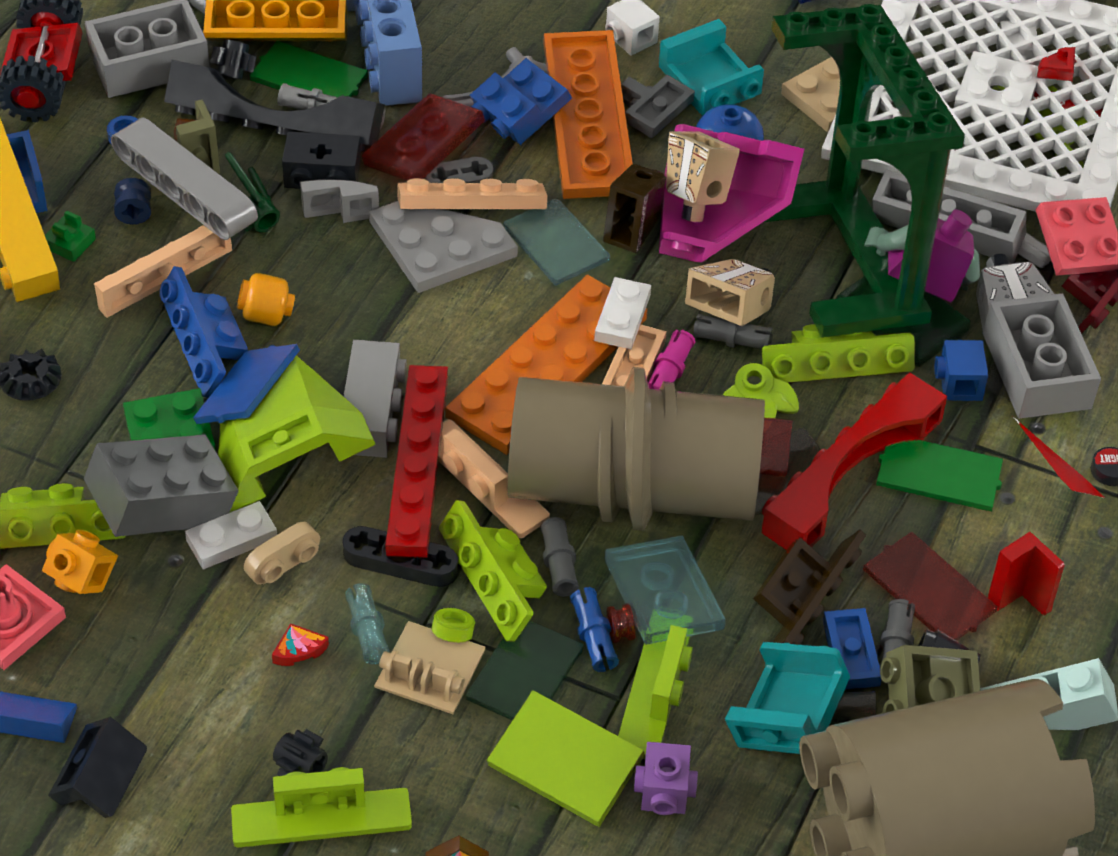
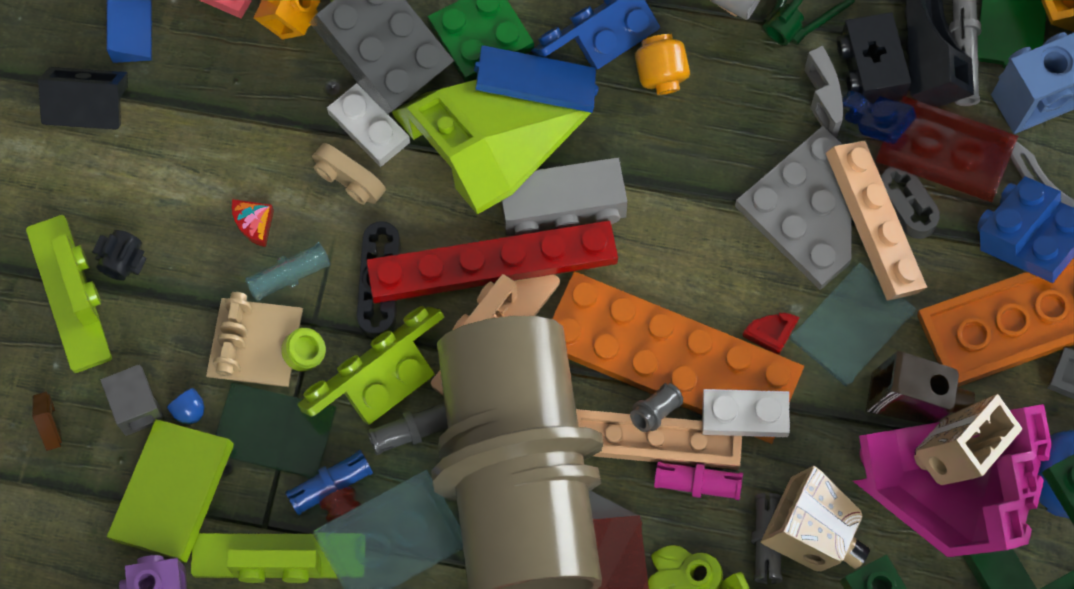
camera: 80 degrees right, 20 degrees up
none -> flat silver panel [100,365,165,436]
none -> blue hinge [167,388,204,424]
none -> dark grey pin [630,383,683,432]
none -> red tile [742,313,800,355]
none -> clear blue plate [842,91,916,144]

